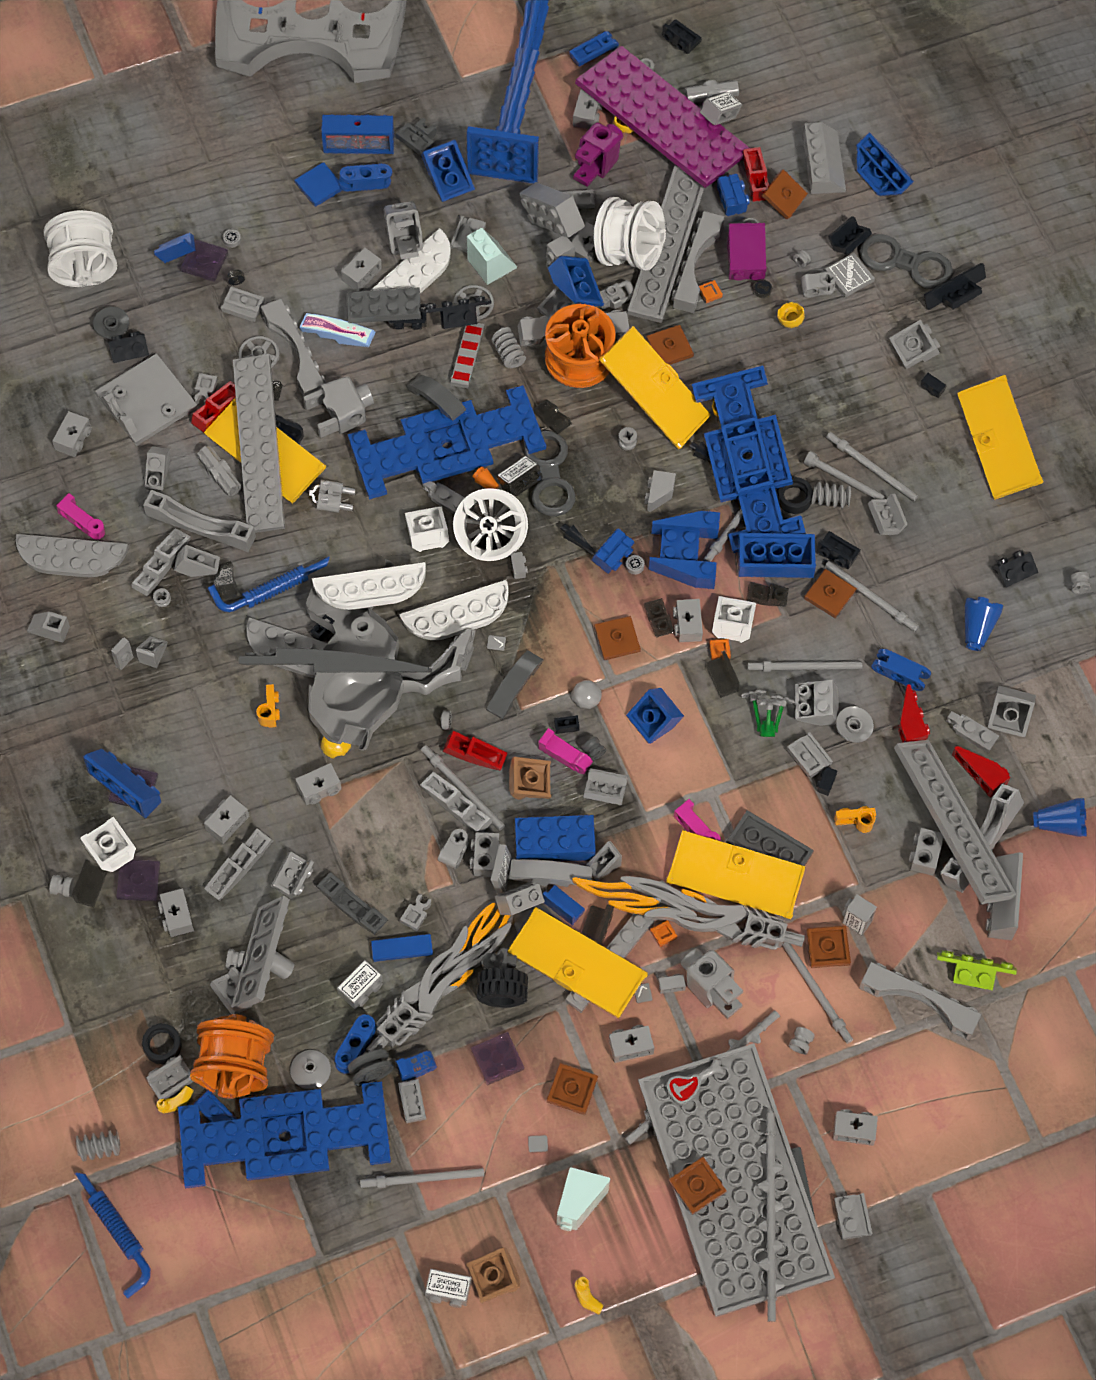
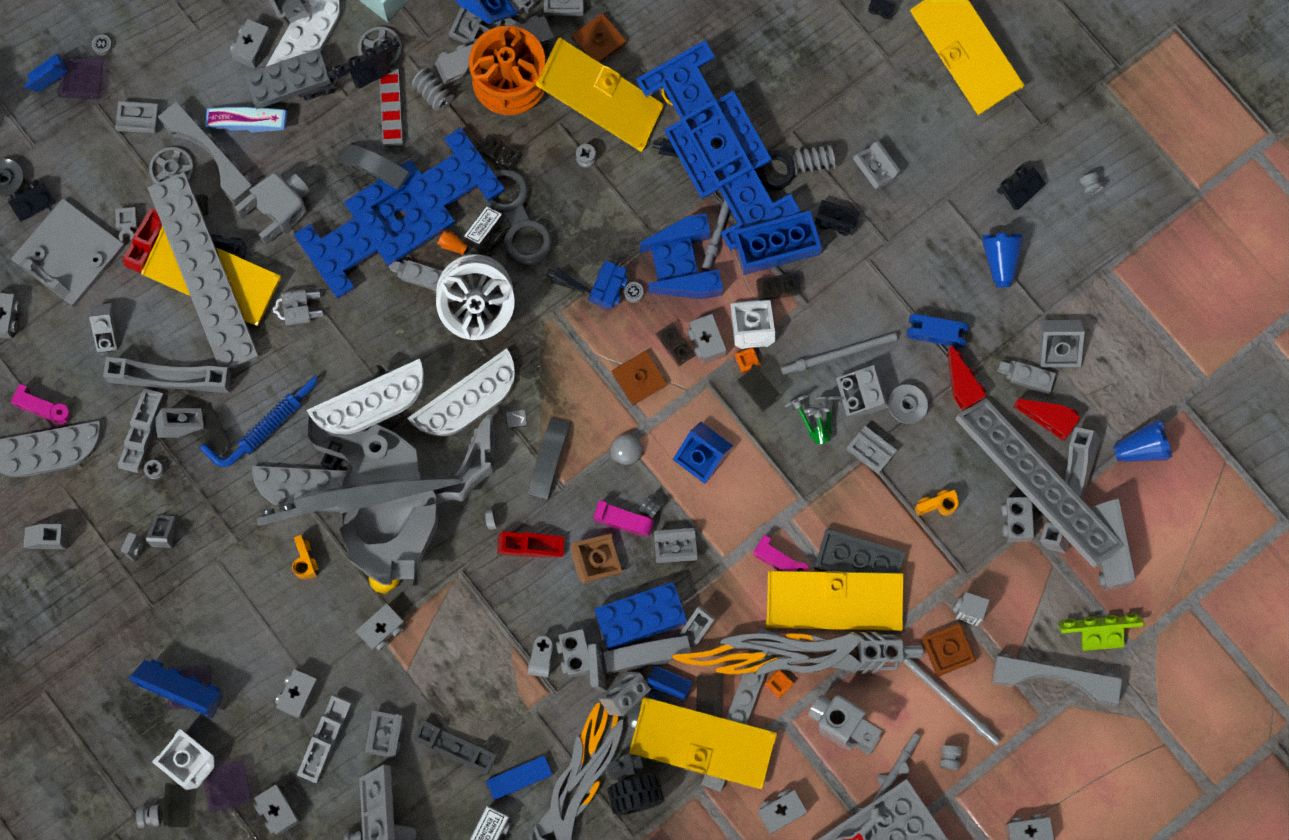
camera: 15 degrees left, 10 degrees up
light grey piece [197,446,241,496] -> none
clear smoke tile [226,270,245,286] -> none
light grey plate [400,894,431,932] -> none
white slope [405,506,449,552] -> none
light grey slope [420,772,492,833] -> none
light grey bar [421,745,505,831] -> none
light grey piece [510,552,528,579] -> none
black piece [554,715,580,734] -> none
light grey sticker [635,983,652,1003] -> none
light grey slope [644,470,676,512] -> none
light grey piece [658,974,686,994] -> none
light grey piece [803,451,885,499] -> none
dark orange plate [804,569,857,619] -> none
black piece [816,766,838,796] -> none
light grey bar [825,561,919,632] -> none
light grey bar [826,432,918,502] -> none

